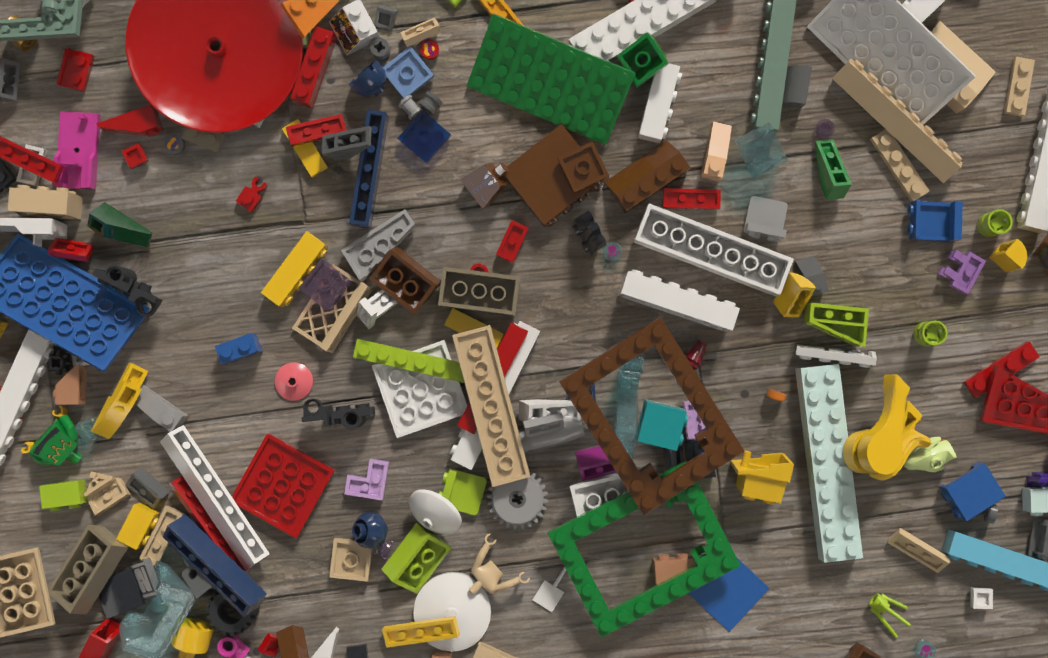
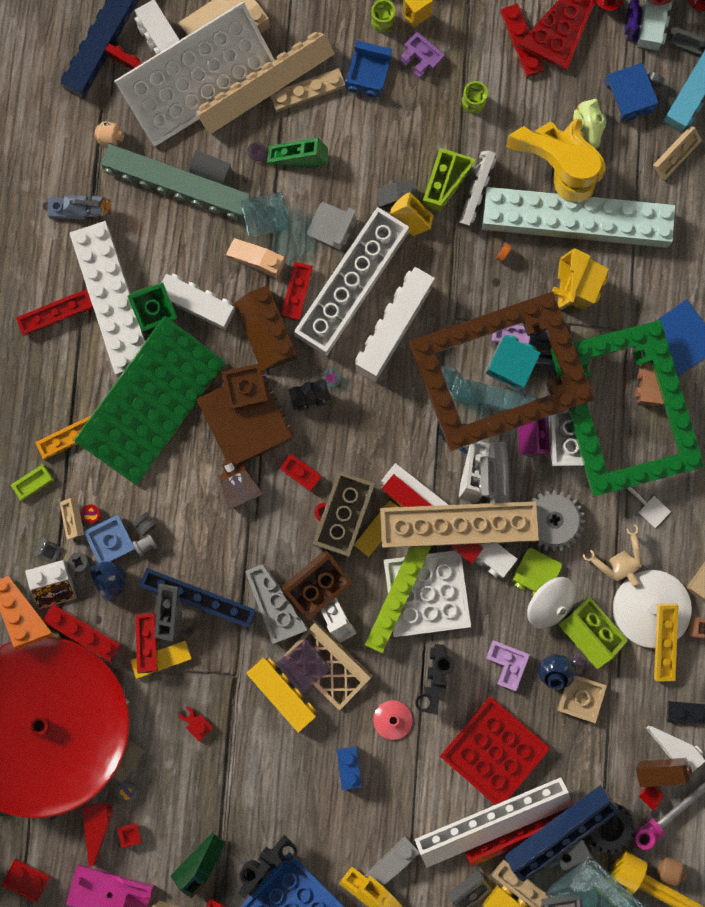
camera: 75 degrees left, 5 degrees down
clear blue plate [397,110,451,164] -> none
dark red cone [685,340,707,370] -> none

